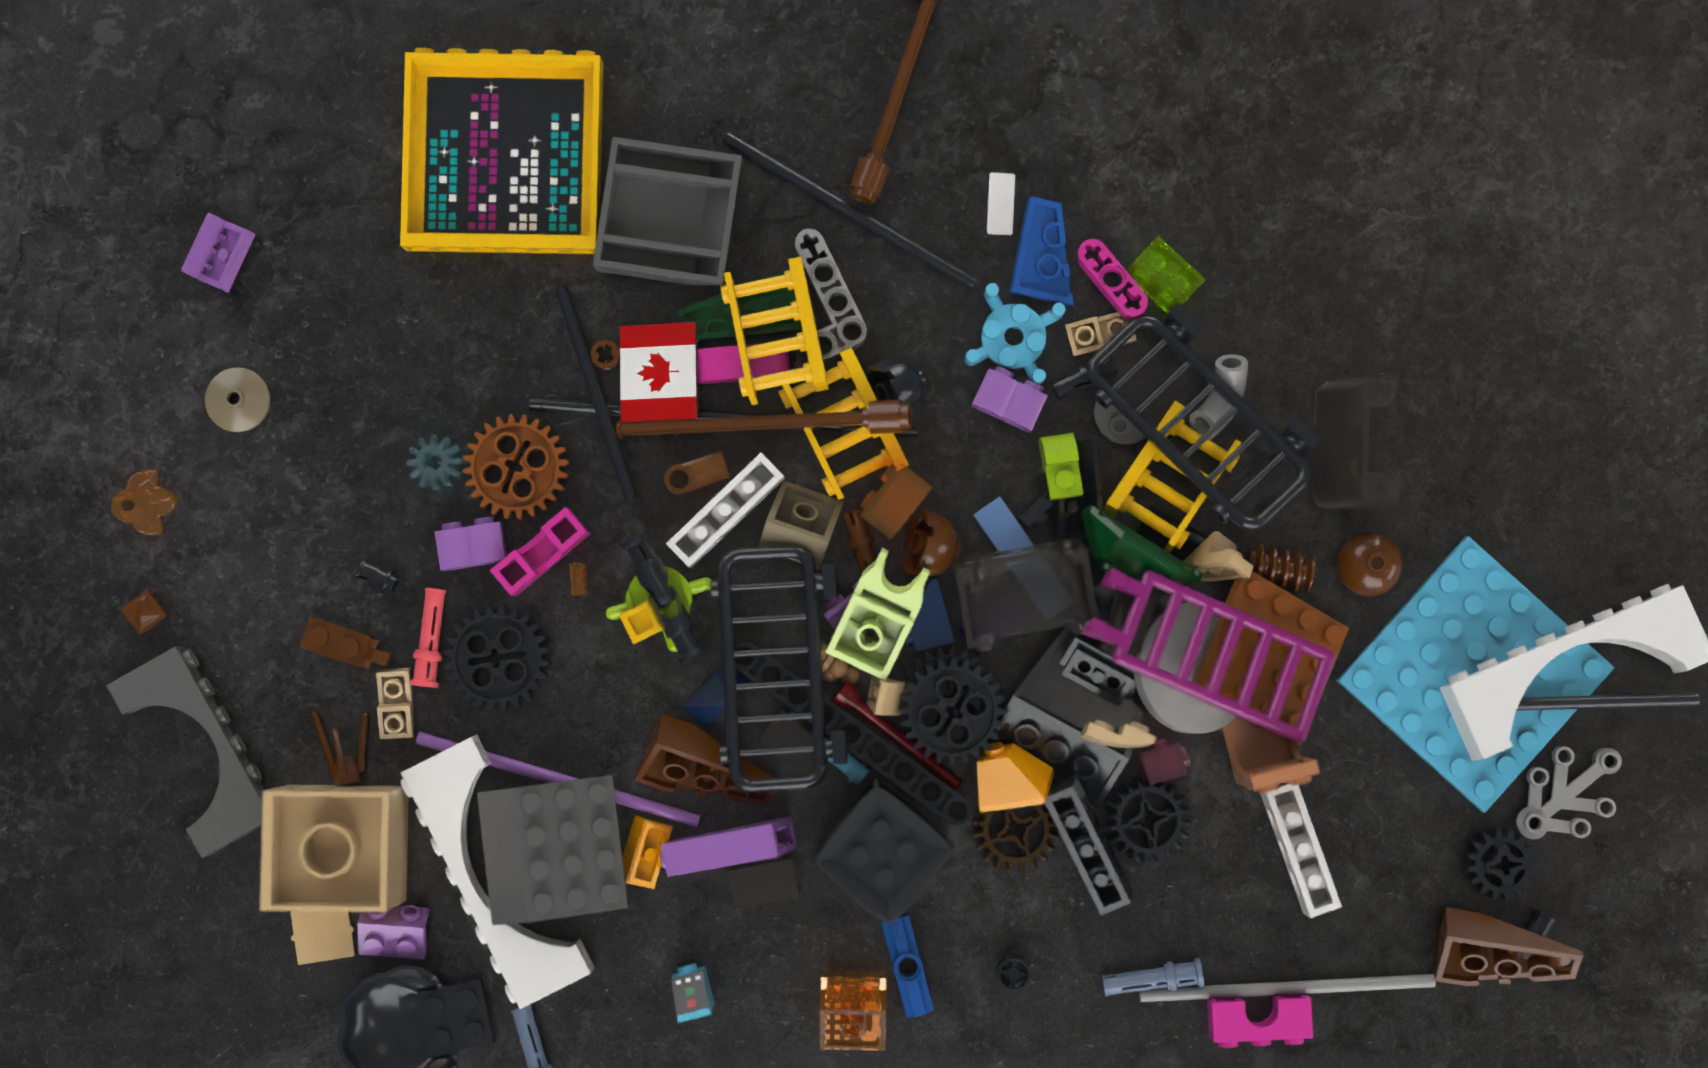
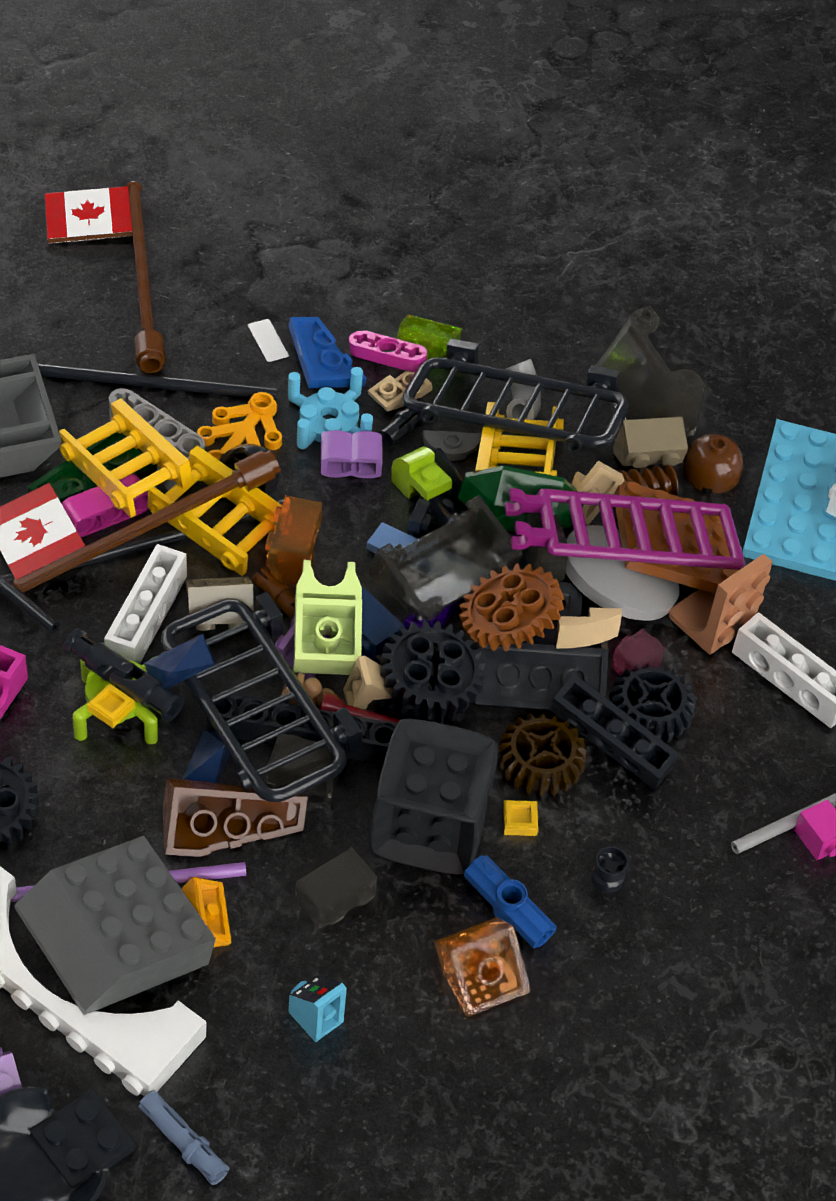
camera: 30 degrees left, 35 degrees down
clear orange tile [569,562,588,597] -> none
medium lavender slope [660,816,798,877] -> none
clear orange piece [664,451,730,496] -> none
medium azure pin [827,751,870,785] -> none
reddish brown cylinder [902,510,961,577] -> none
light orange slope [977,742,1054,812] -> none
sand blue pin [1102,957,1204,996] -> none
none -> dark blue slope [144,634,216,689]
none -> light orange plant [197,392,282,460]
none -> dark orange gear [459,564,564,651]
none -> yellow tile [503,800,538,836]
none -> dark tan slope [613,417,688,468]

